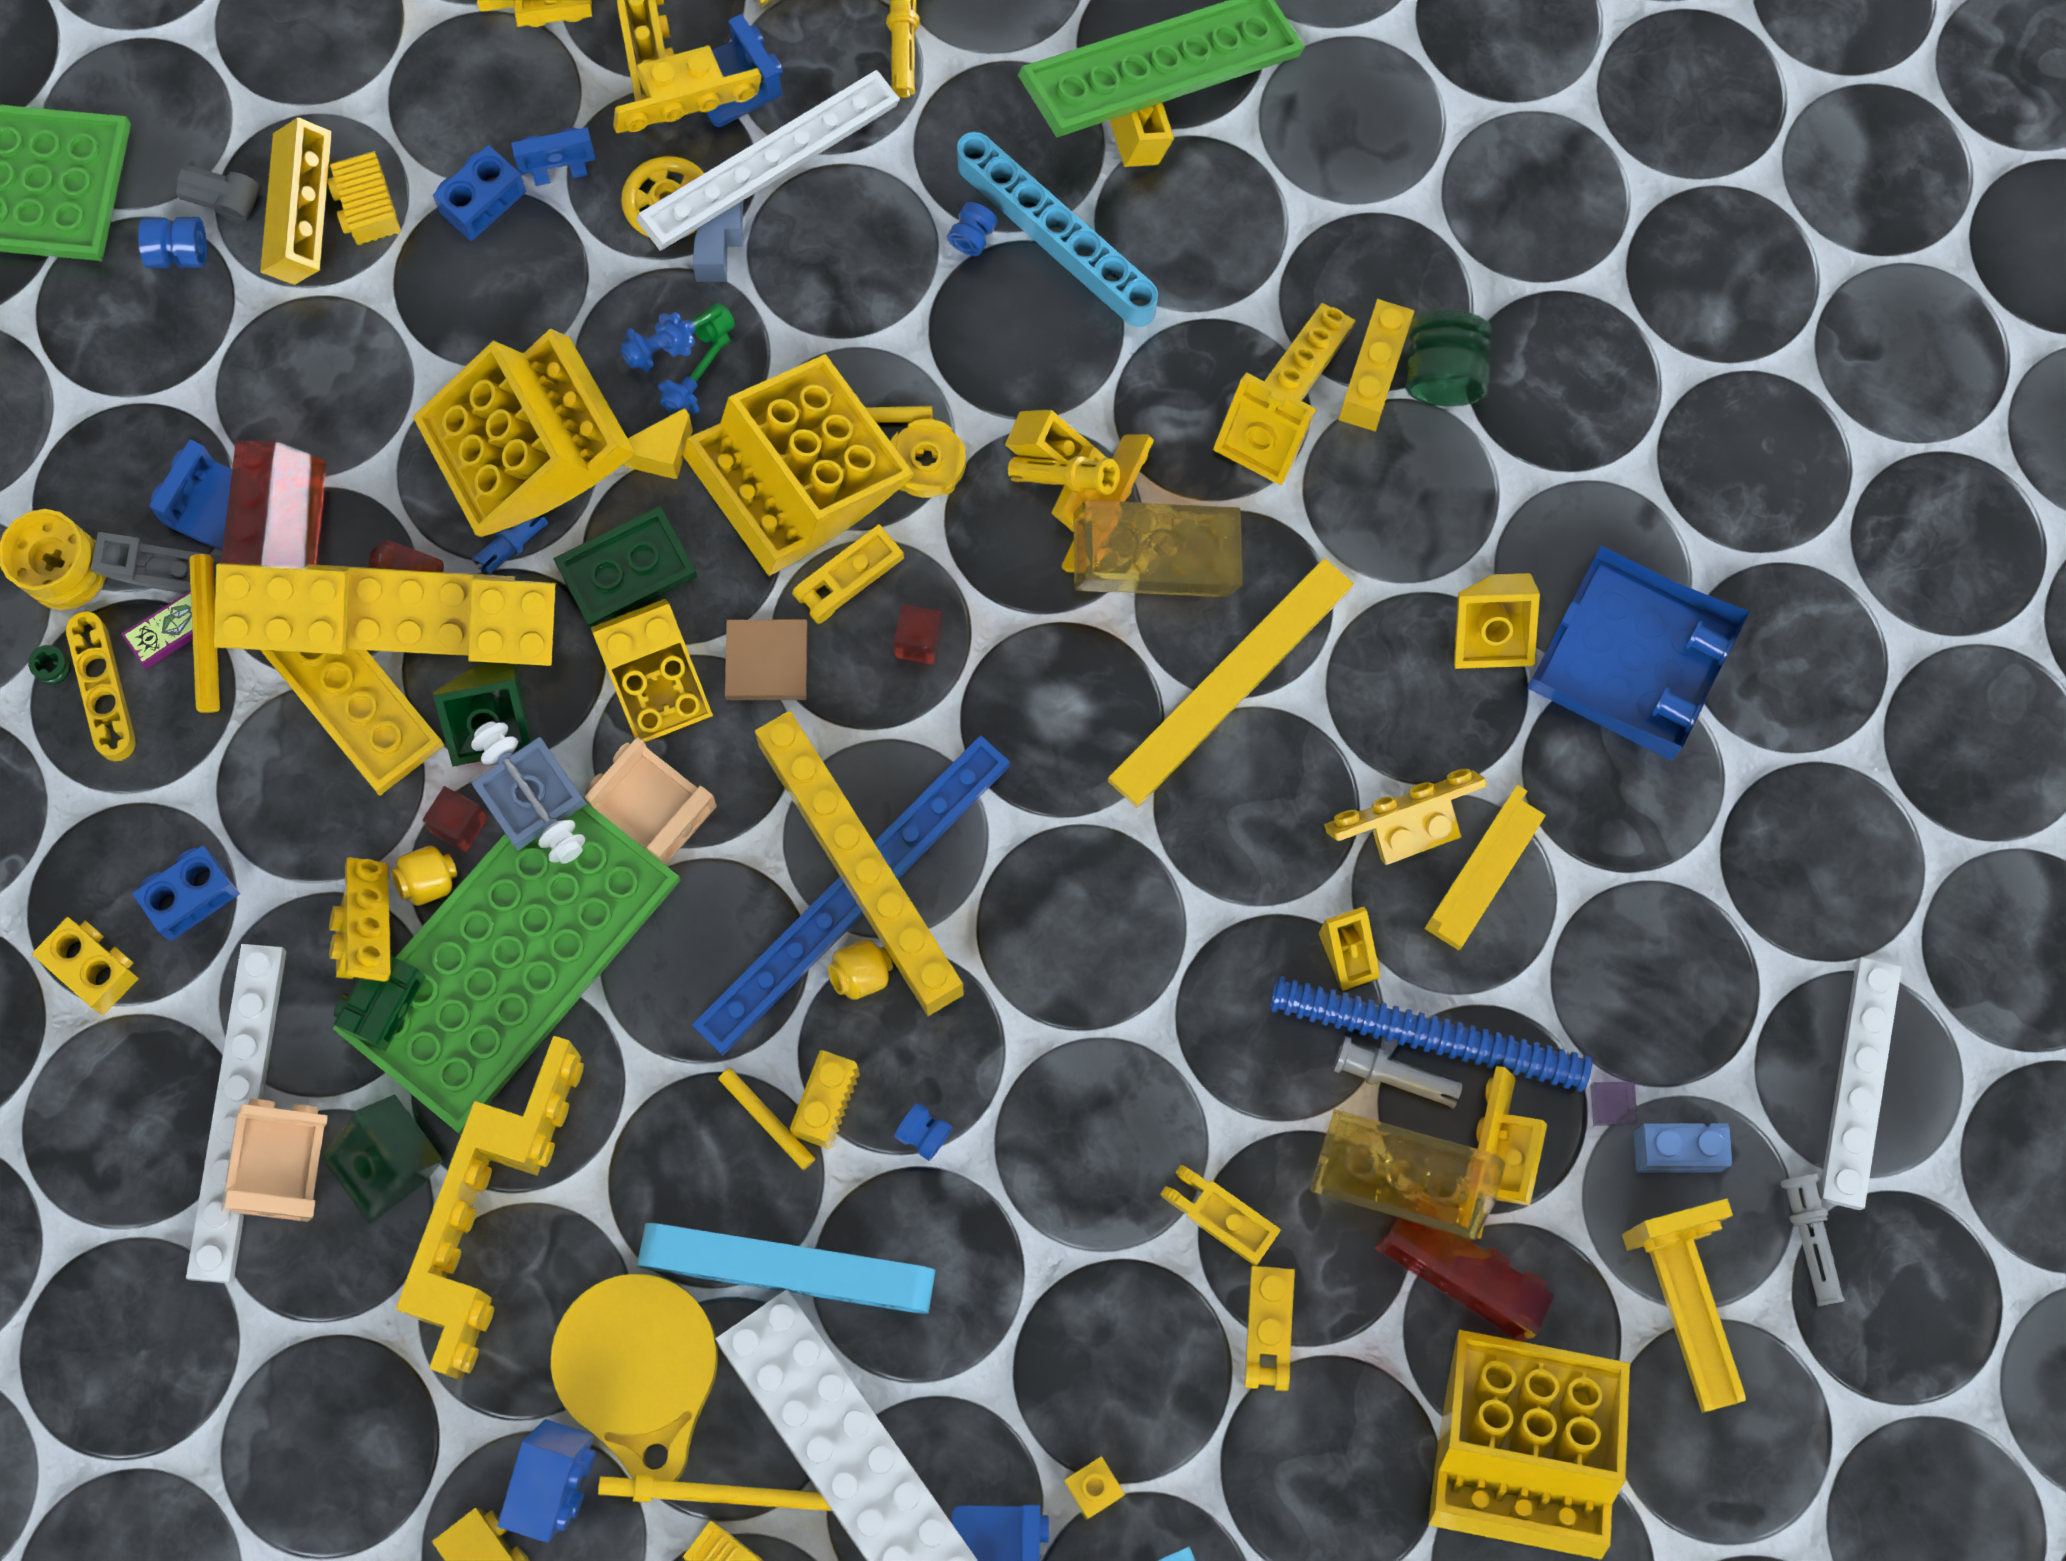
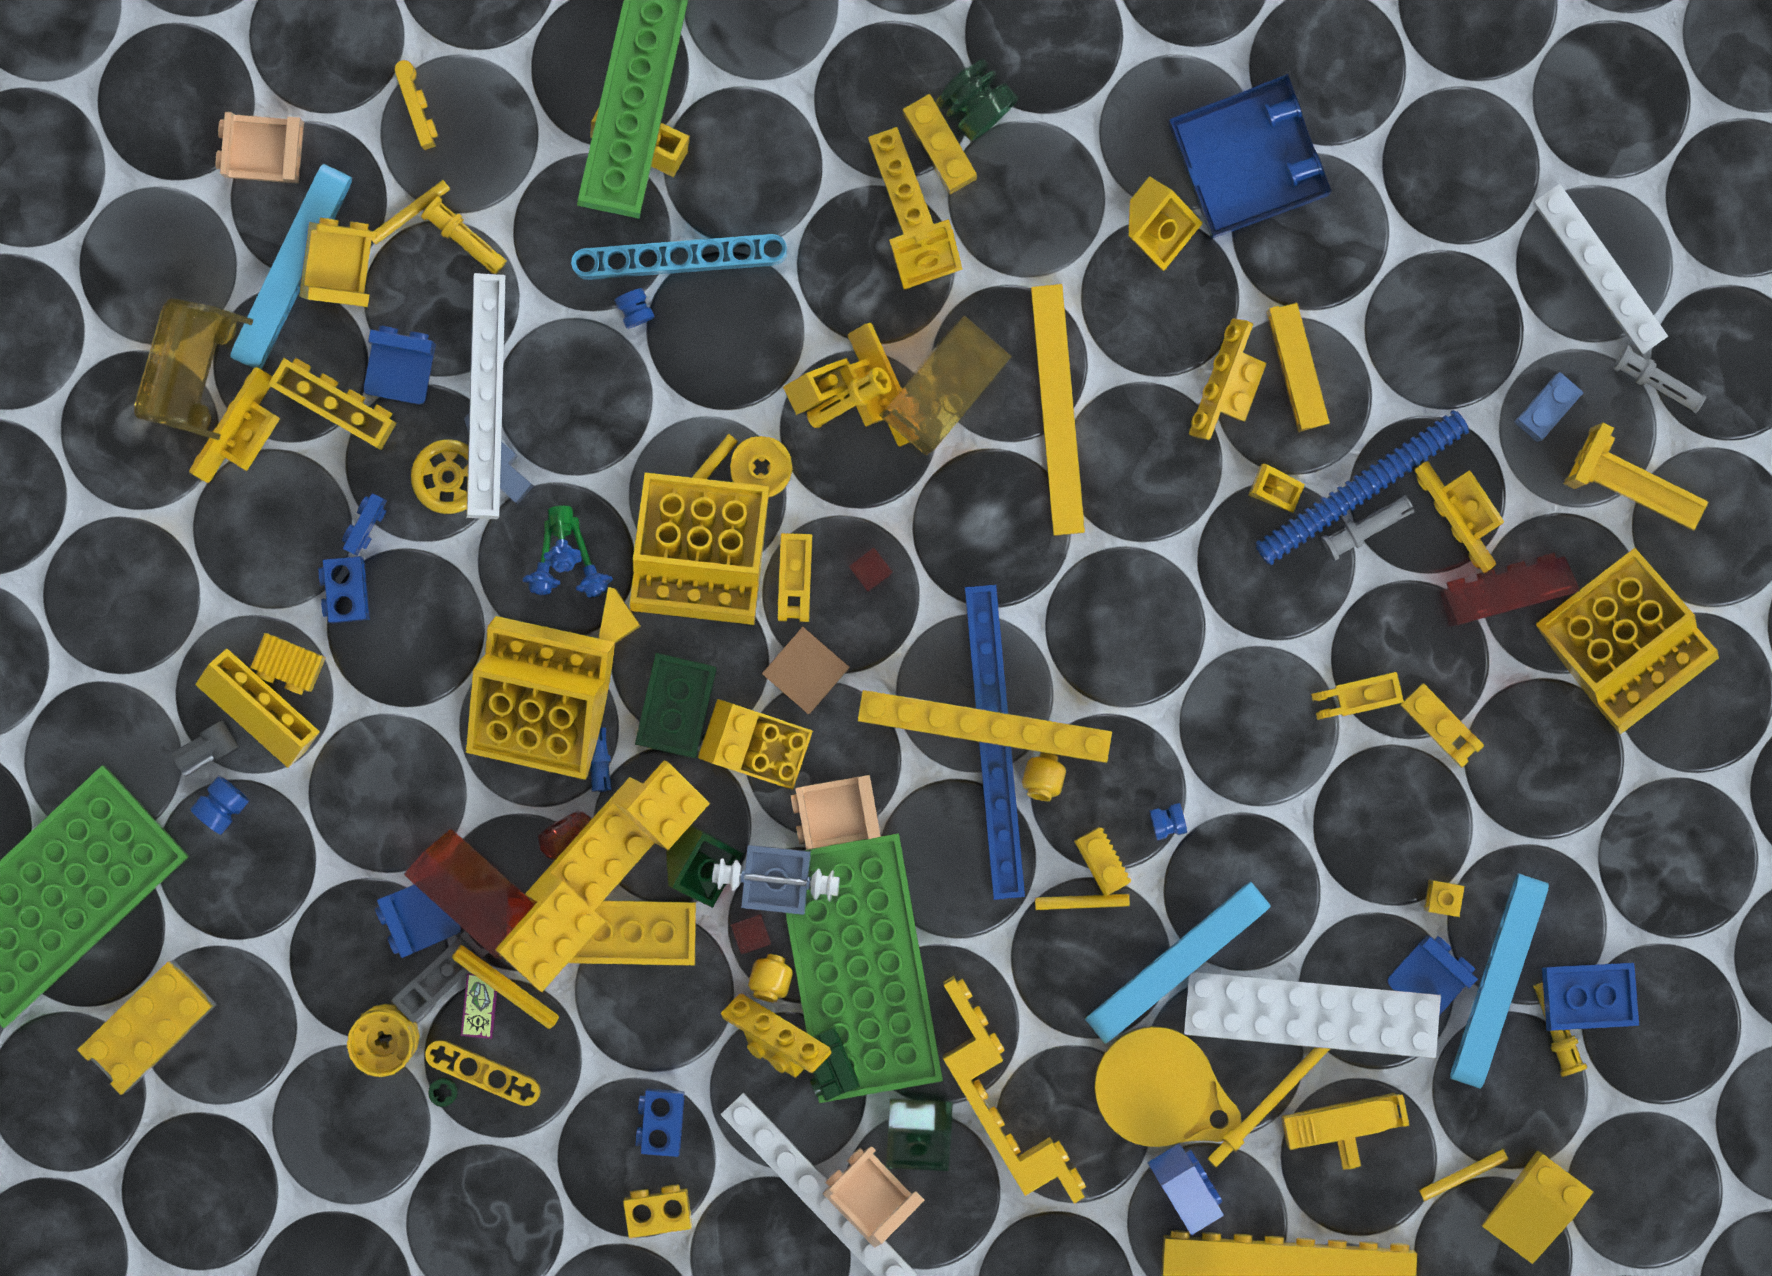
camera: 40 degrees left, 15 degrees up
yellow bracket [613,46,761,133] -> none
clear yellow slope [1310,1109,1506,1240] -> none
clear purple tile [1590,1082,1638,1126] -> none

